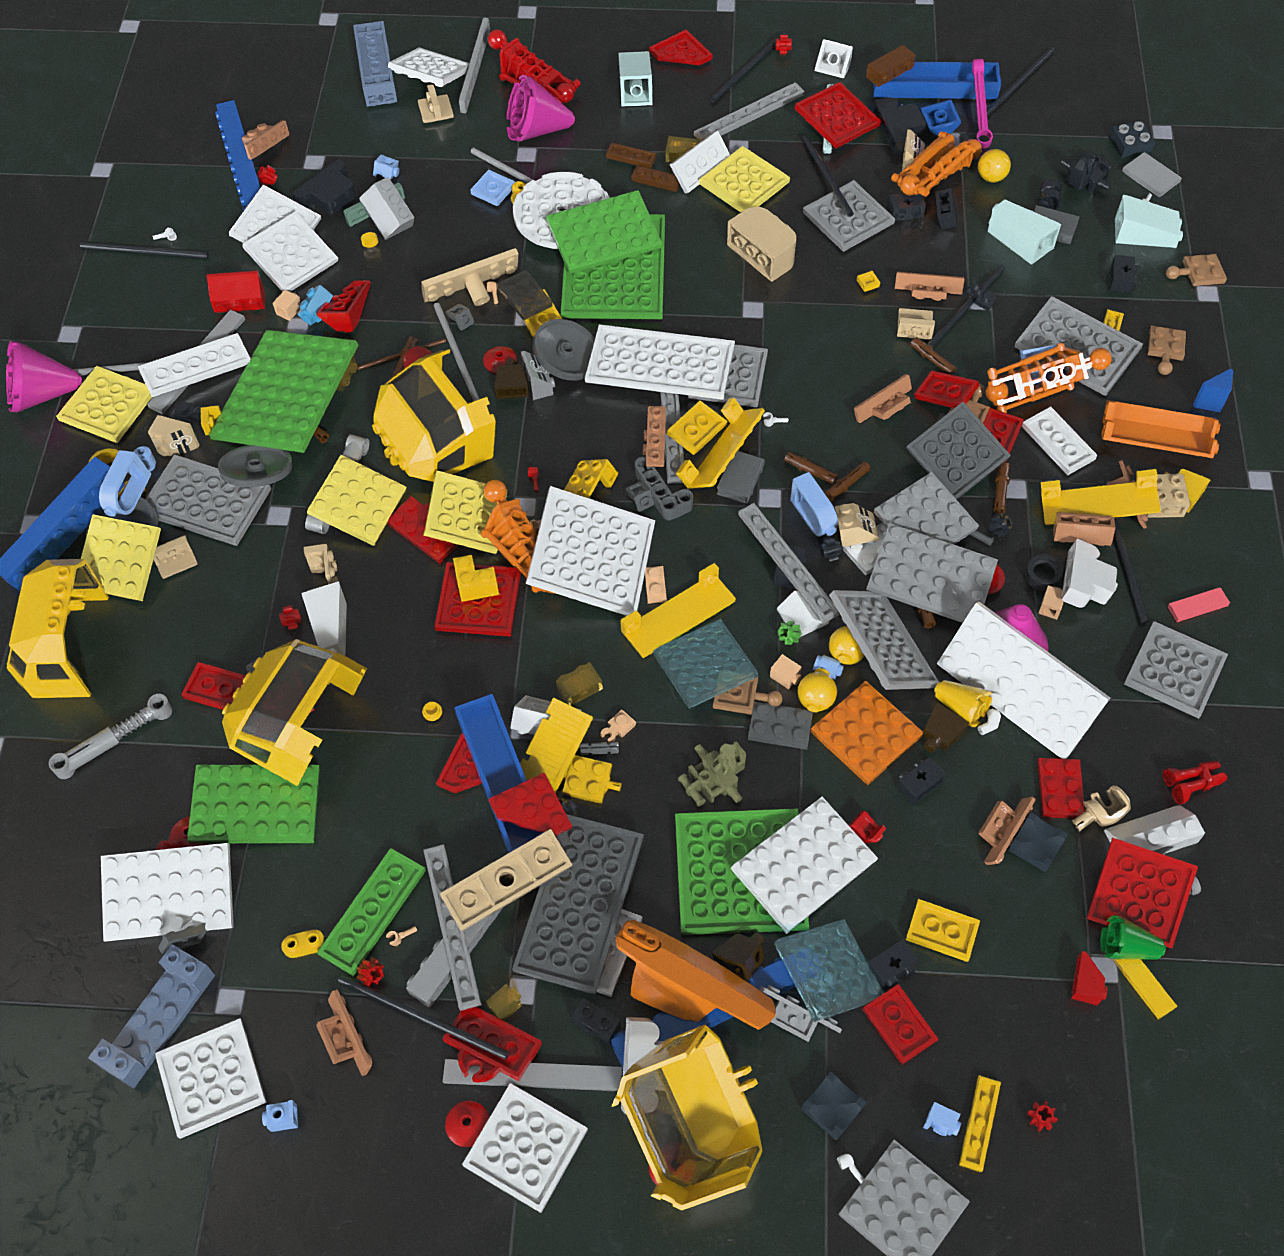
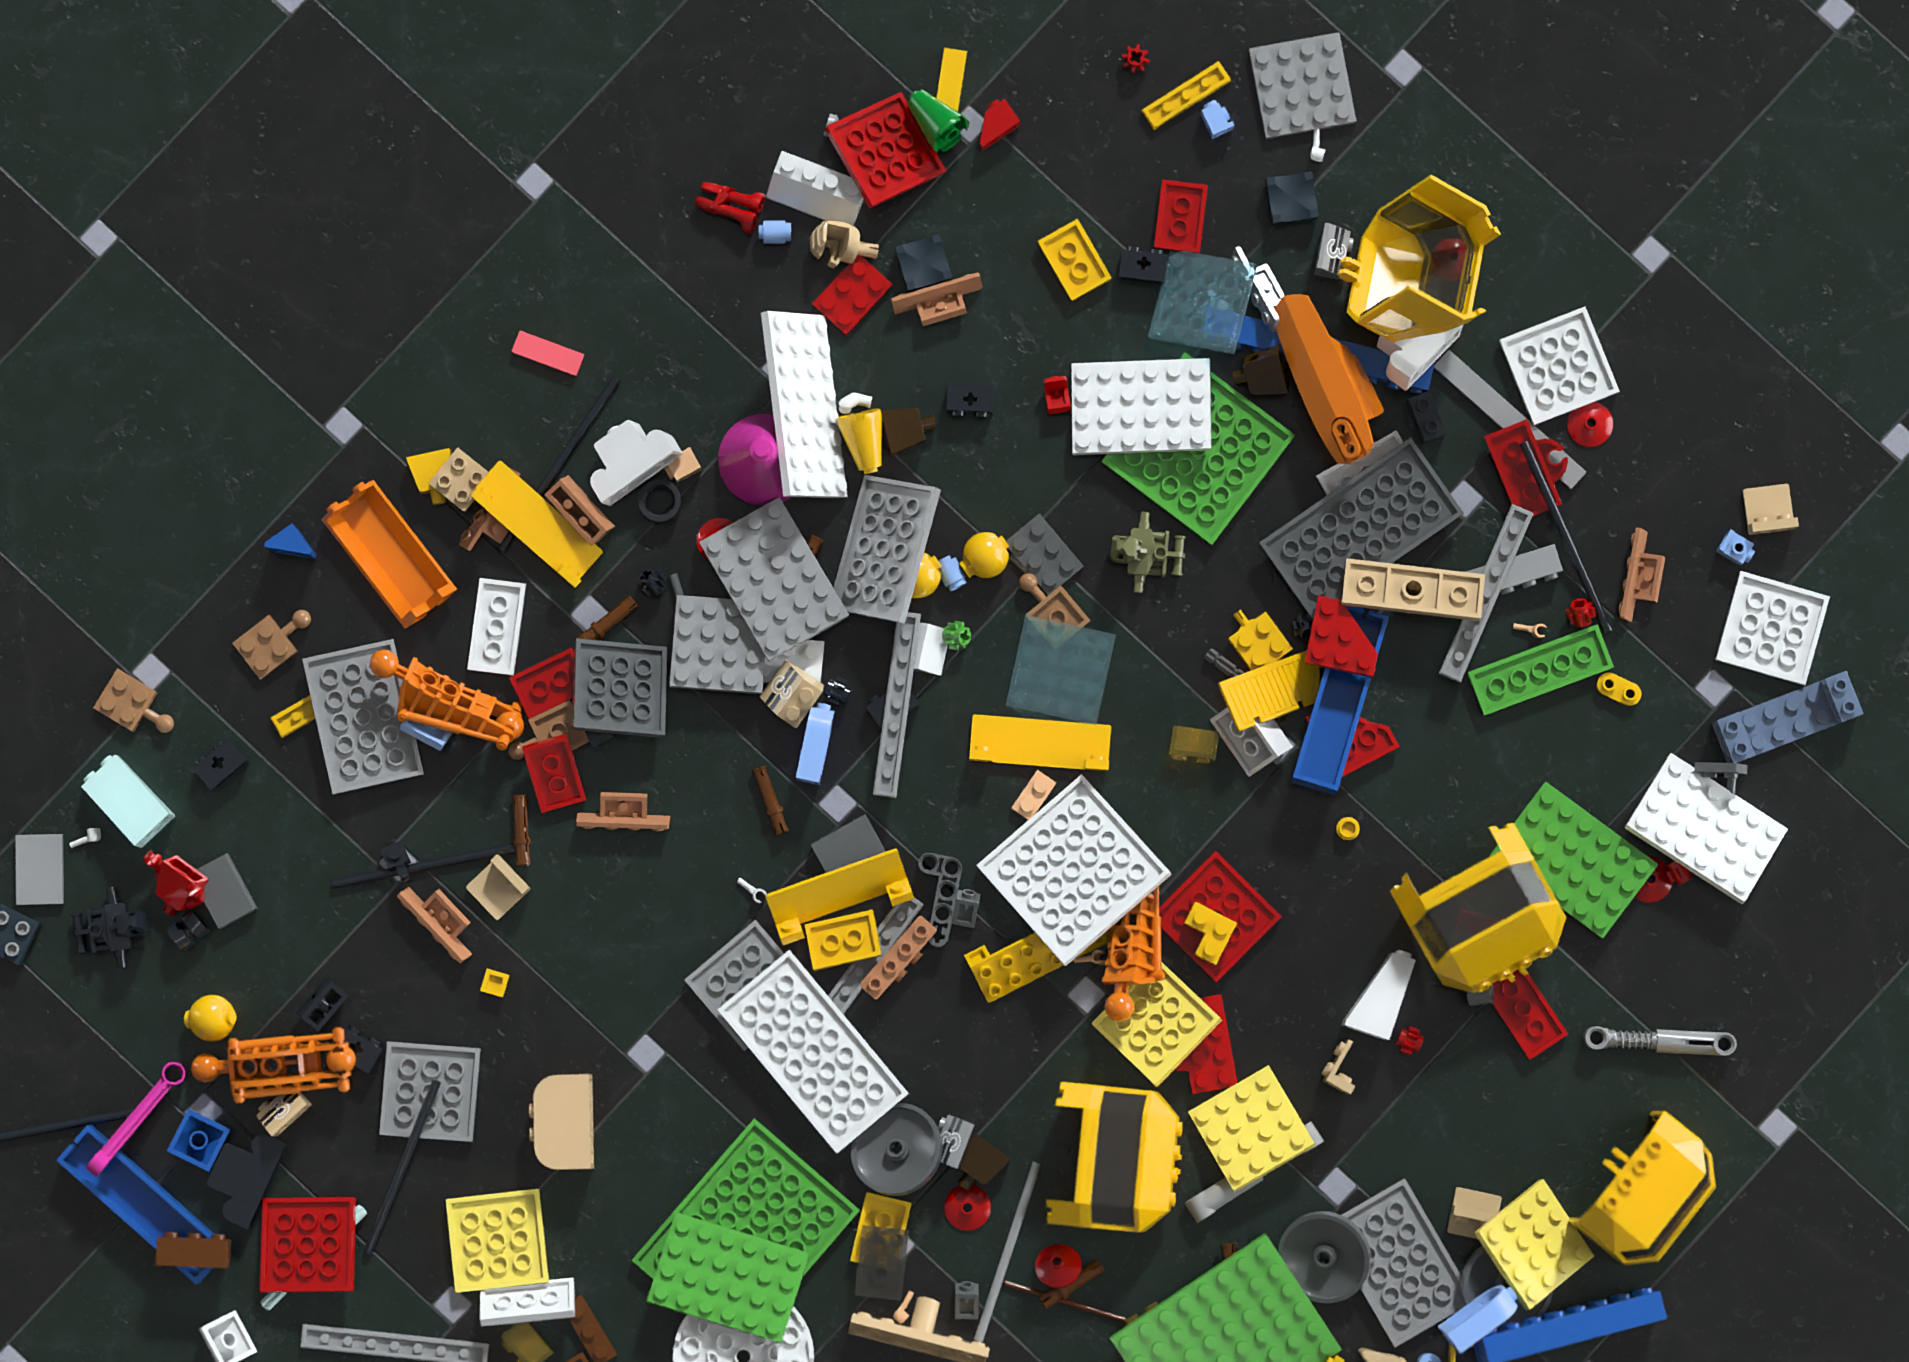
camera: 145 degrees left, 25 degrees up
clear yellow brick [486,984,522,1021] -> none
red hand [528,467,539,492] -> none
light nougat plate [600,710,636,744] -> none
light nougat brick [770,654,802,689] -> none
orange plate [810,681,923,785] -> none
reddish brown pin [825,461,870,501] -> none
light aqua slope [988,200,1061,265] -> none
light grey plate [1124,621,1228,719] -> none
none -> red torso [143,850,209,915]
none -> light blue brick [759,221,791,244]
none -> light grey slope [1314,223,1353,280]
none -> tan bracket [1743,484,1799,535]

